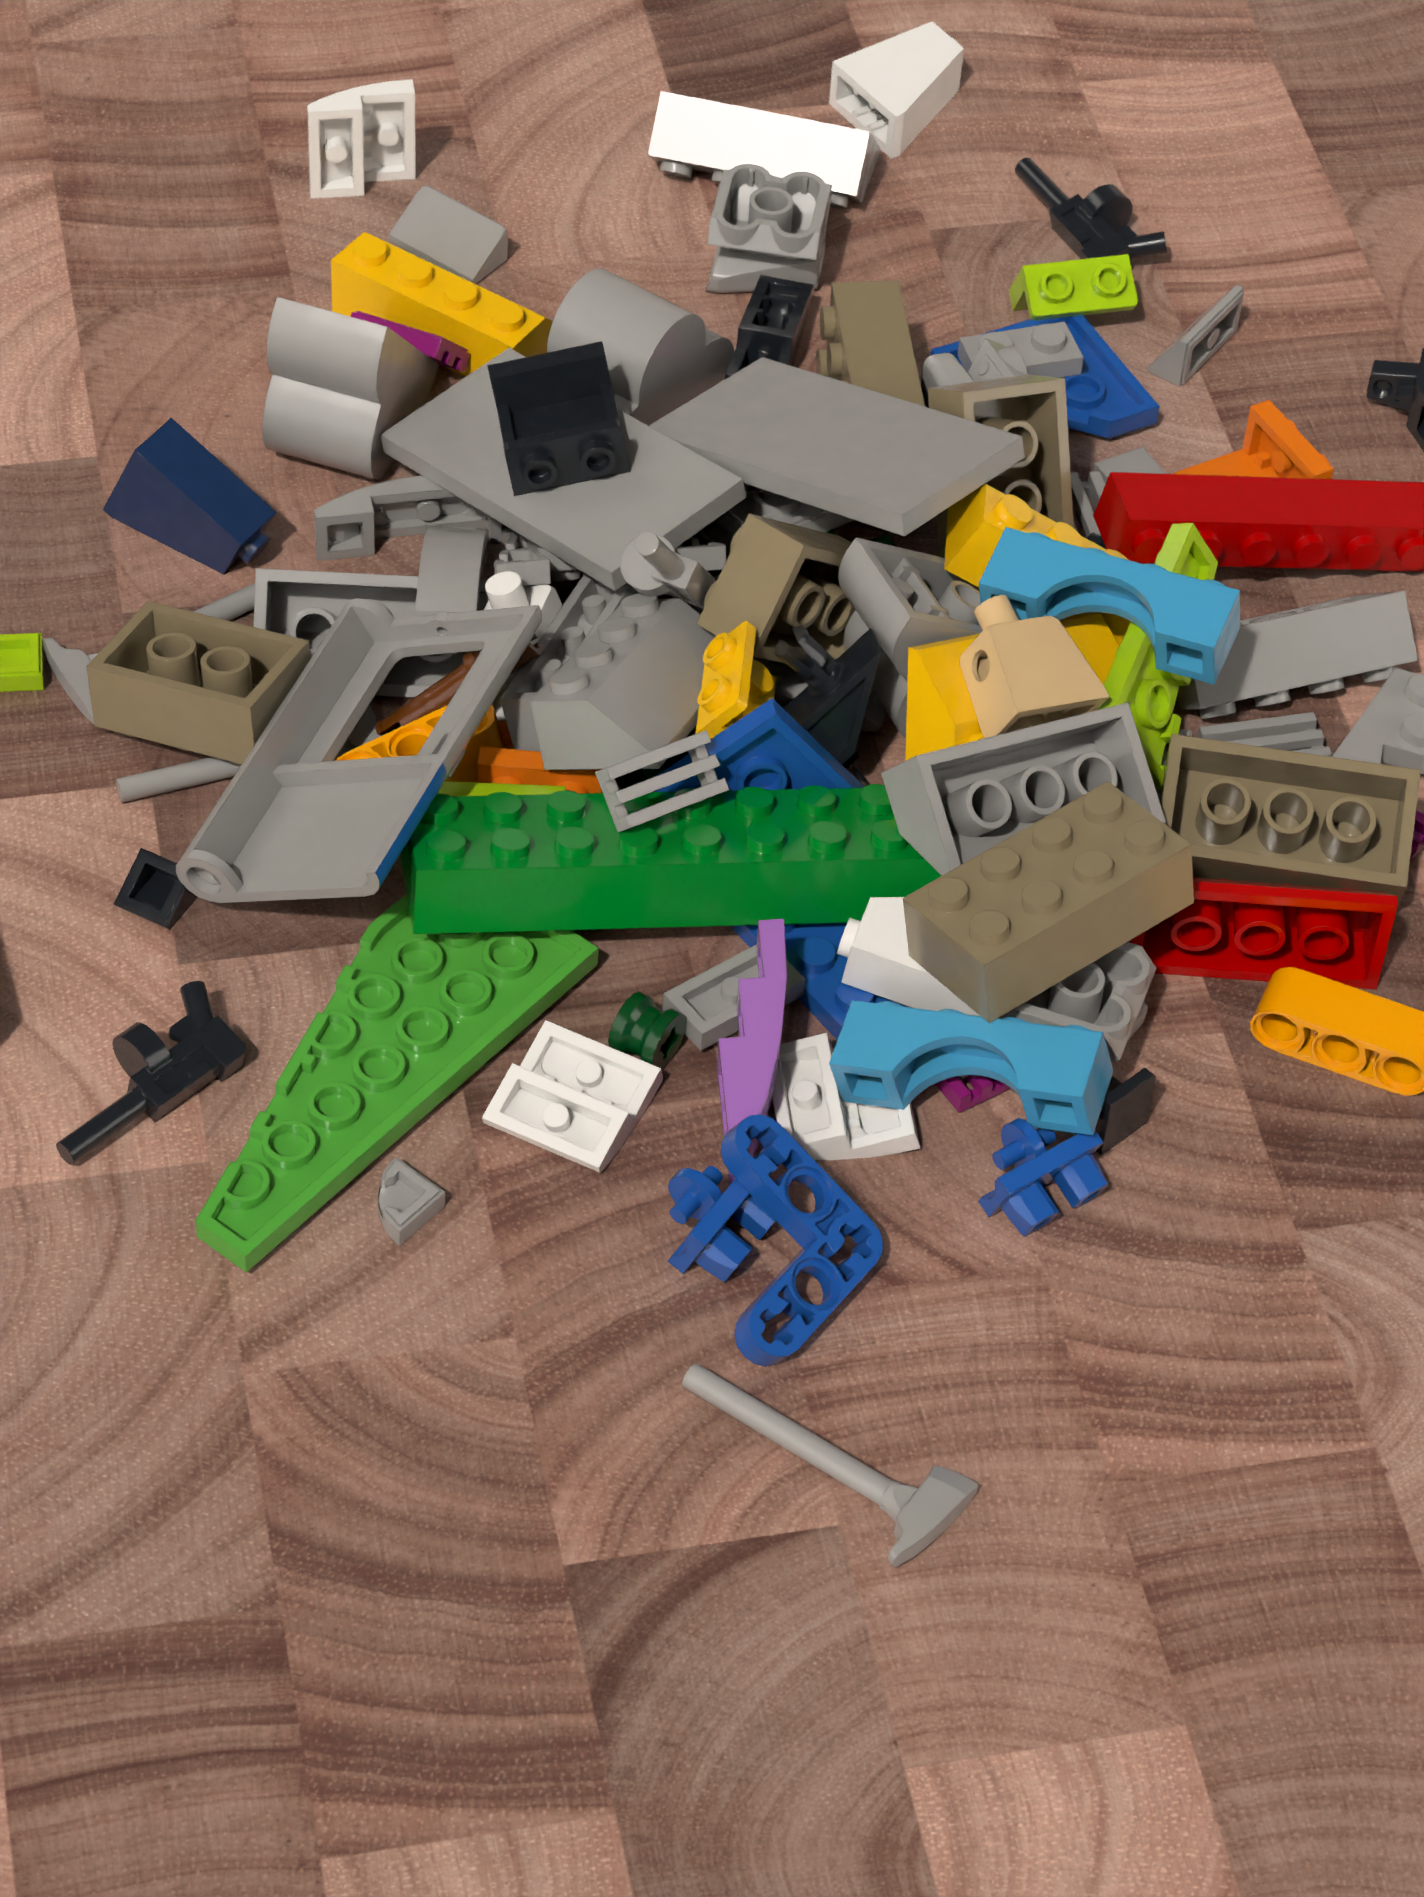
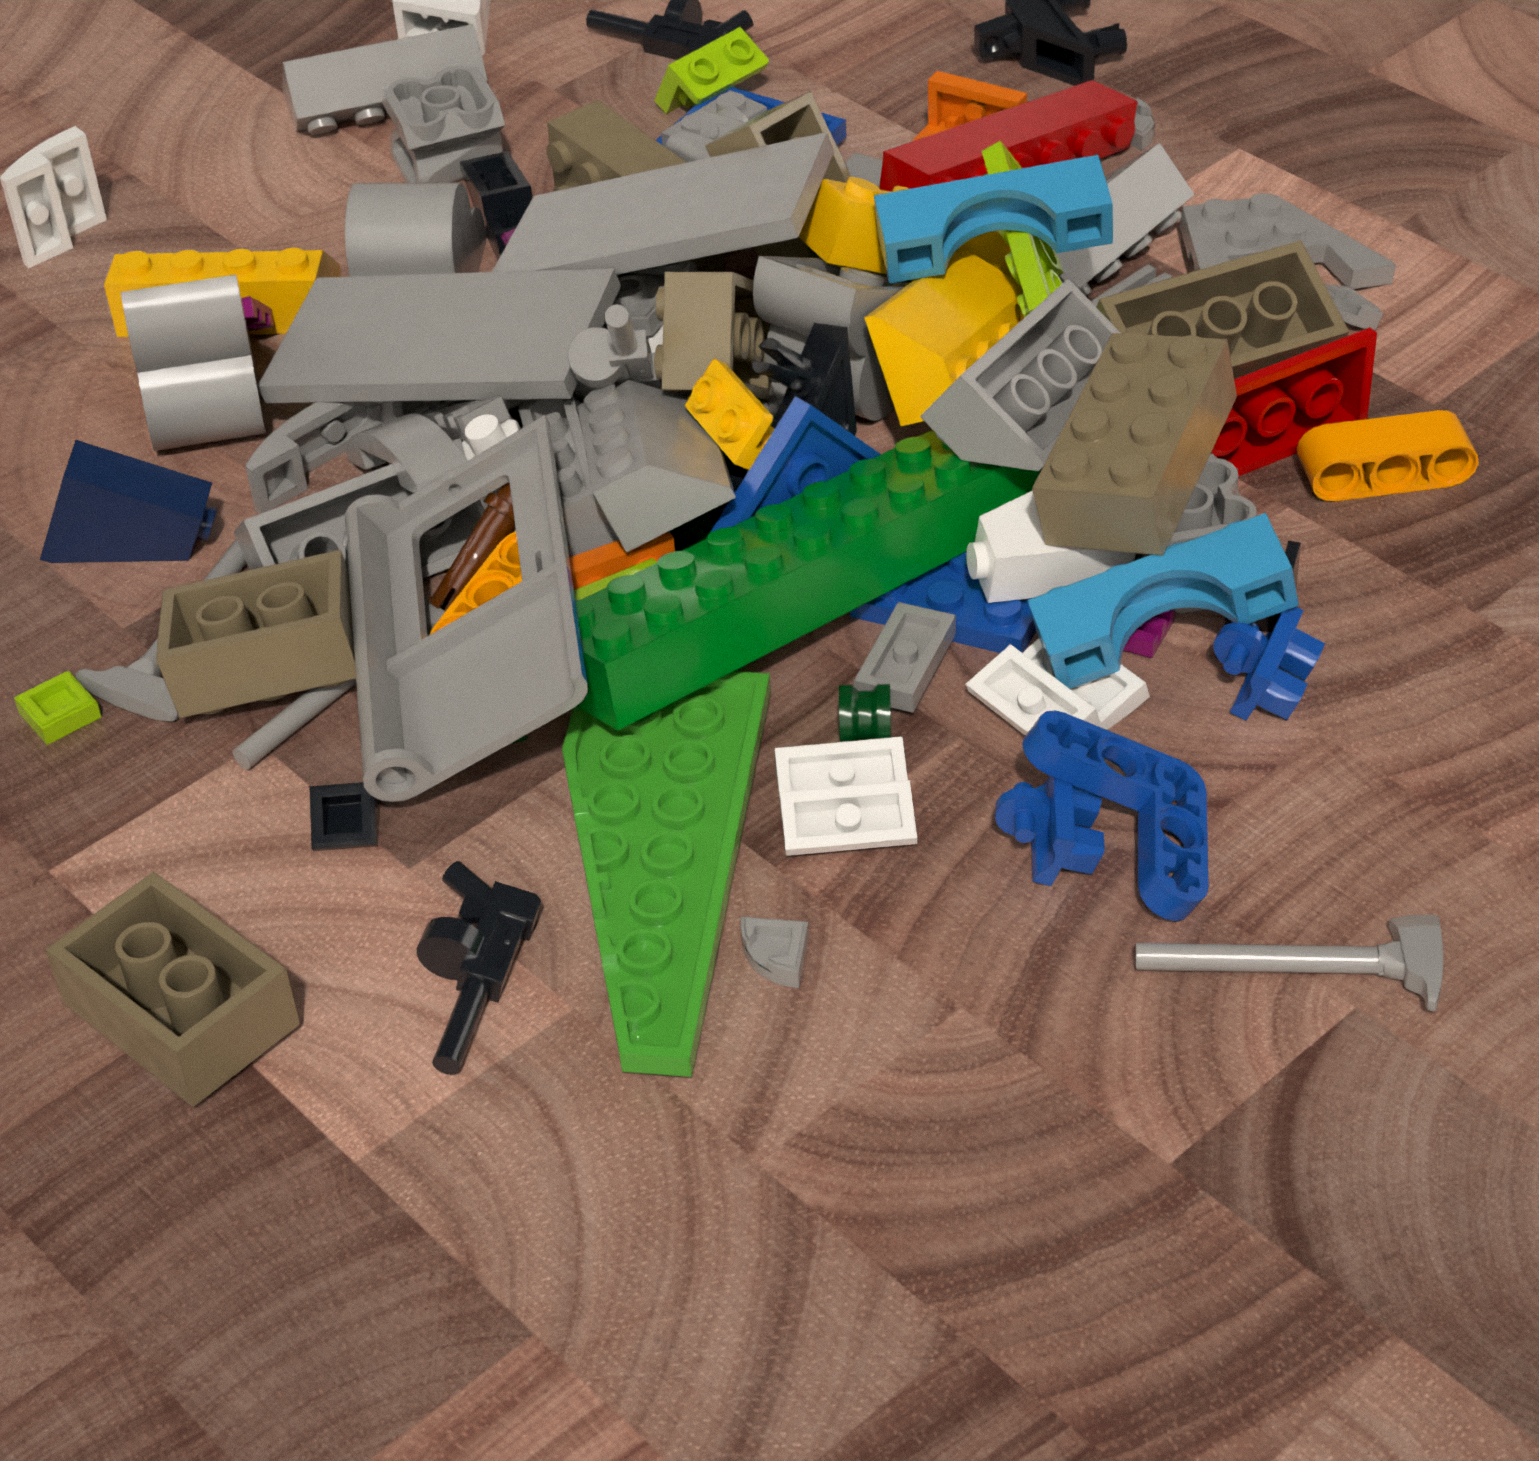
camera: 25 degrees left, 5 degrees down
light grey slope [389,185,508,284] -> none
black panel [487,341,631,496] -> none
light grey tile [595,730,729,832] -> none
medium lavender slope [717,919,787,1186] -> none
tan torso [960,595,1110,738] -> none
light grey slope [1147,285,1244,387] -> none

